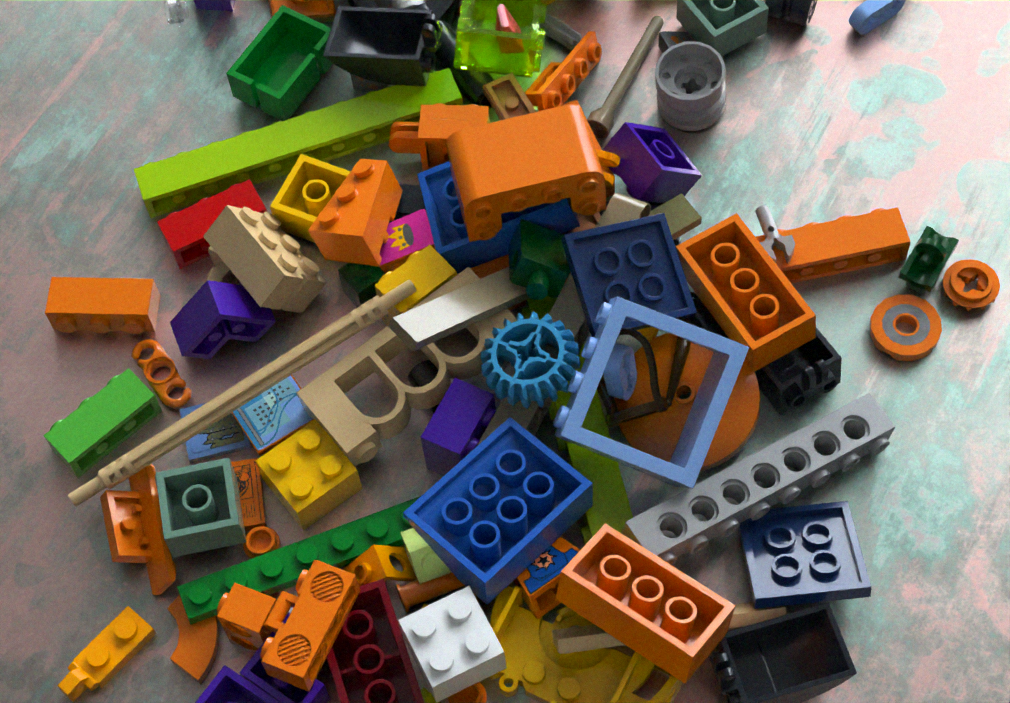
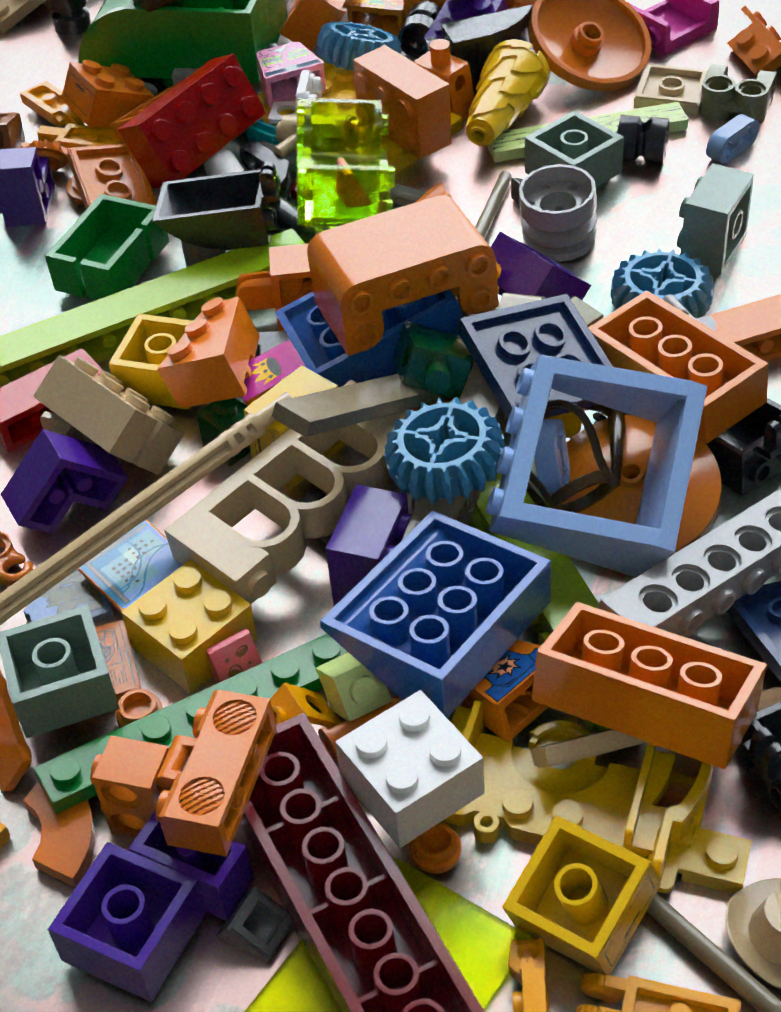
camera: 10 degrees left, 15 degrees down
none -> coral slope [206,628,263,684]
none -> dark azure gear [610,248,714,318]
none -> sand green brick [676,163,755,275]

